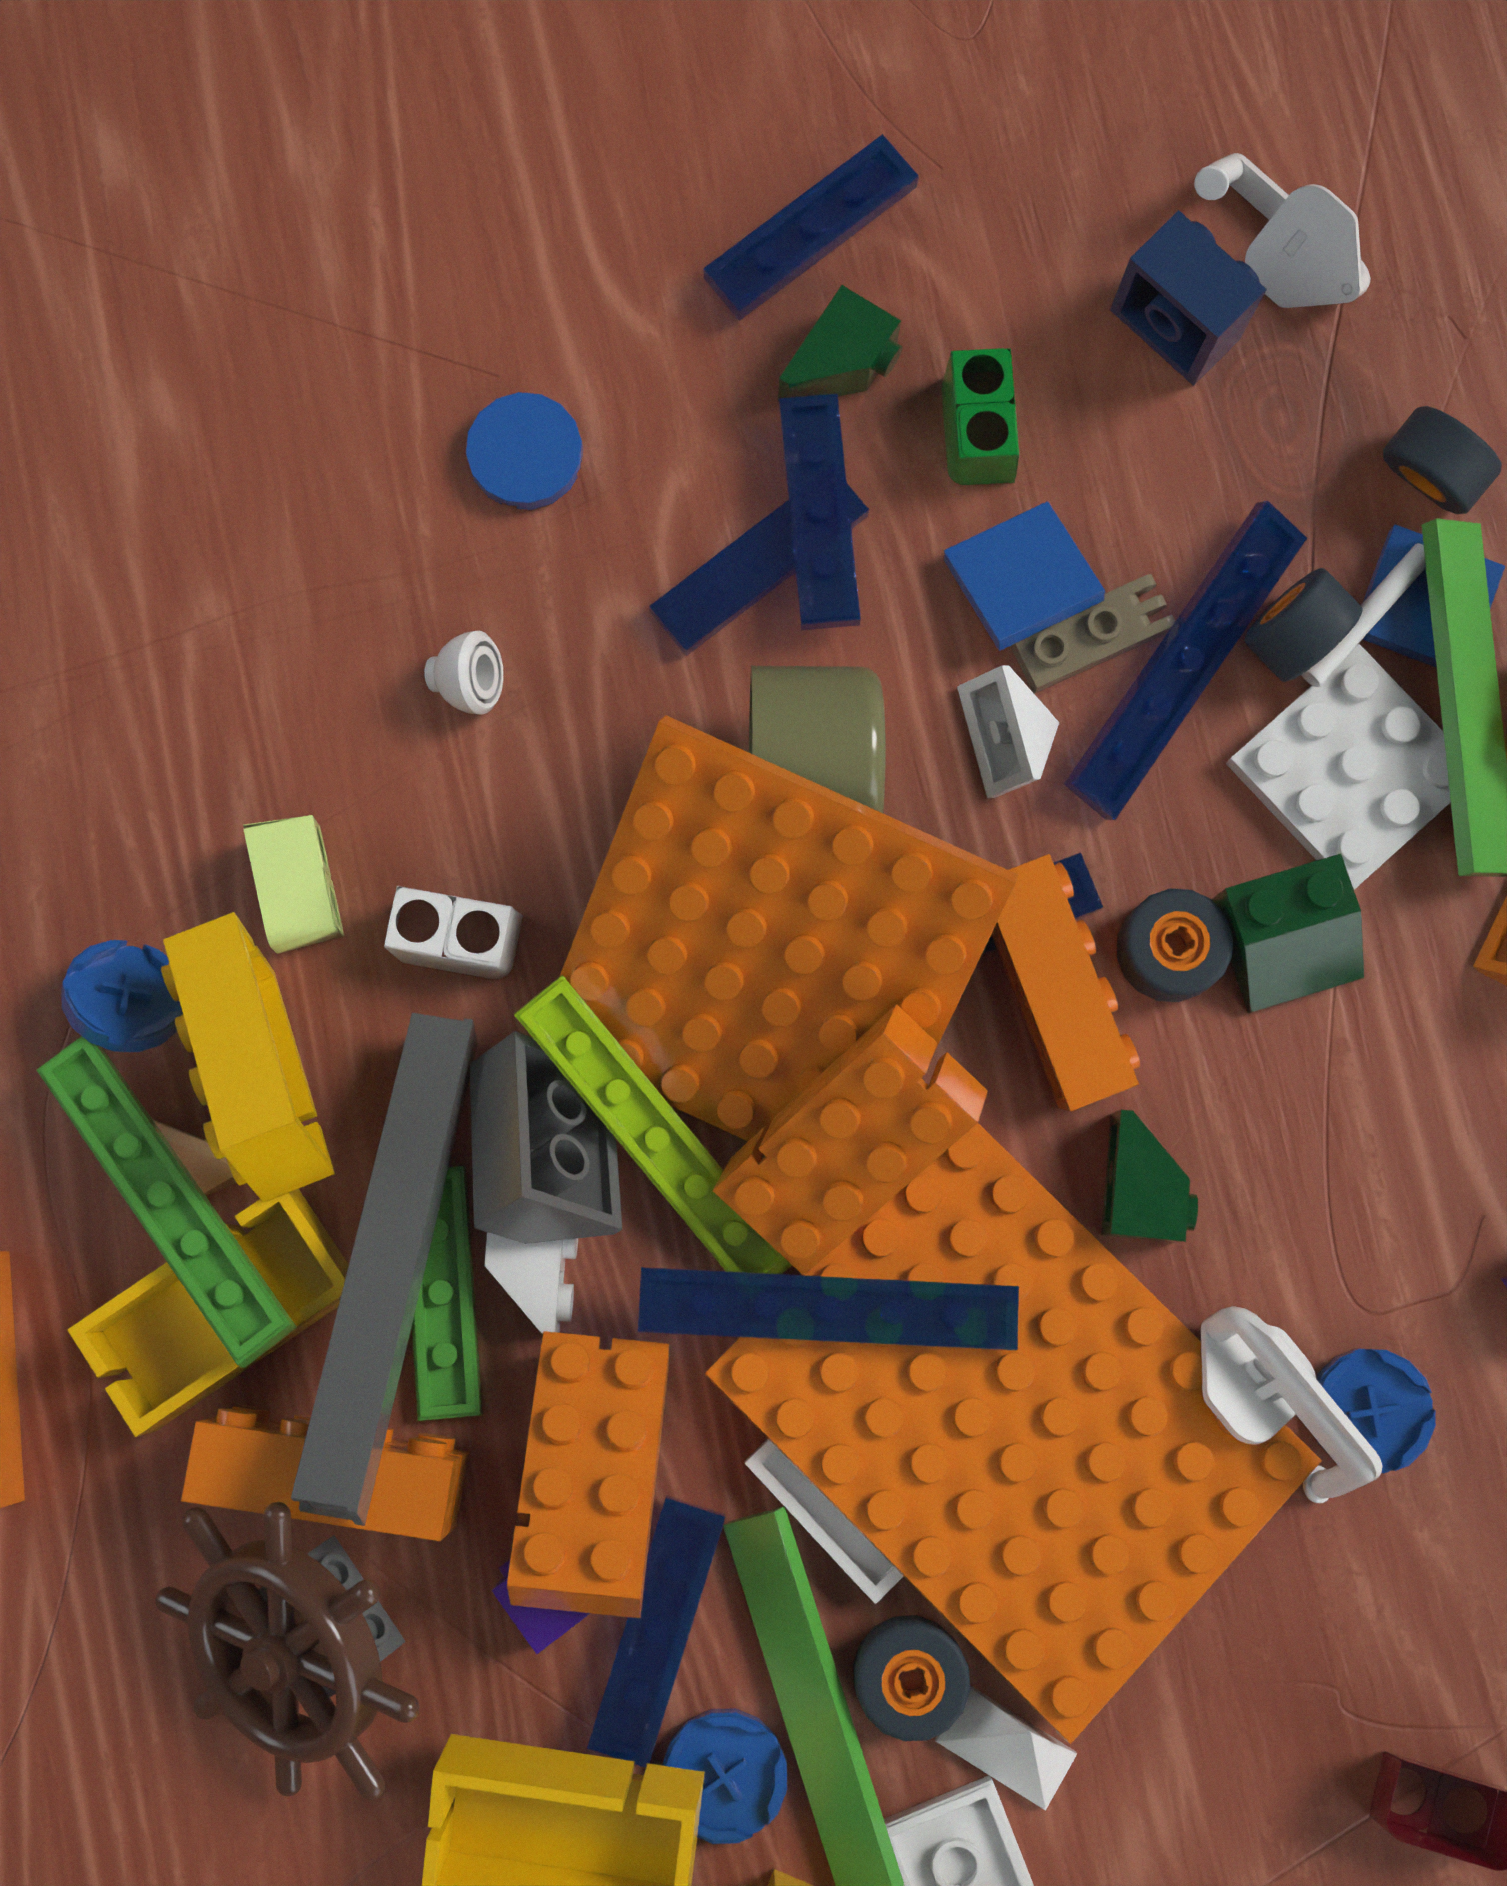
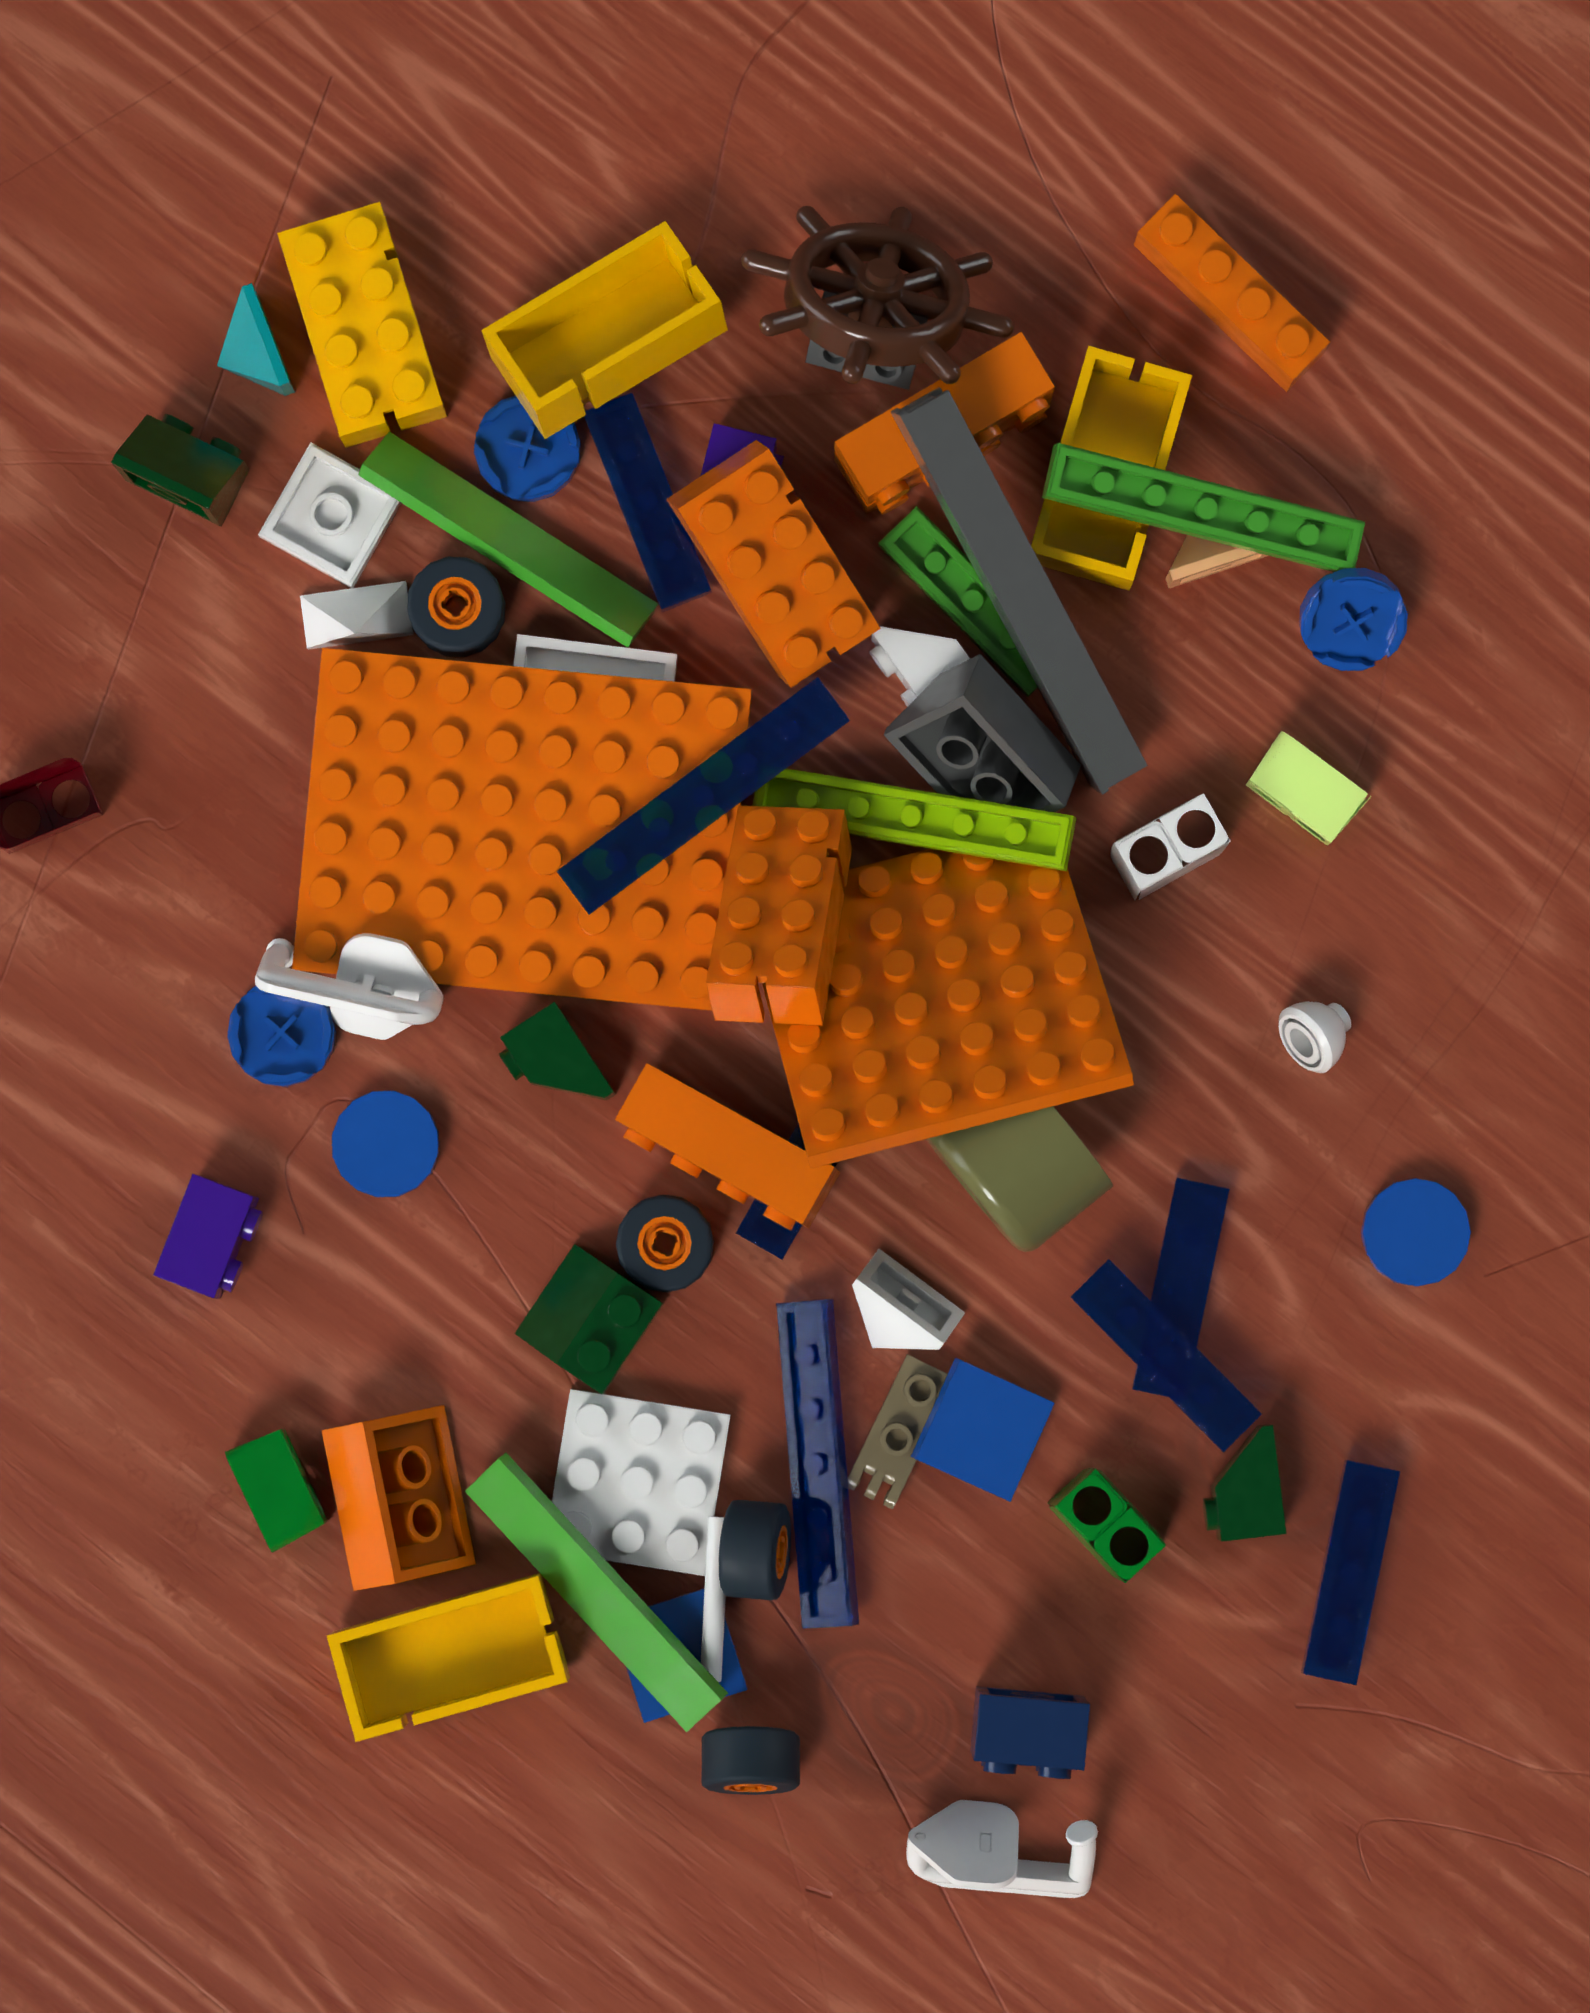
camera: 145 degrees right, 5 degrees up
yellow piece [161,912,335,1202] -> none
none -> blue tile [332,1091,439,1197]

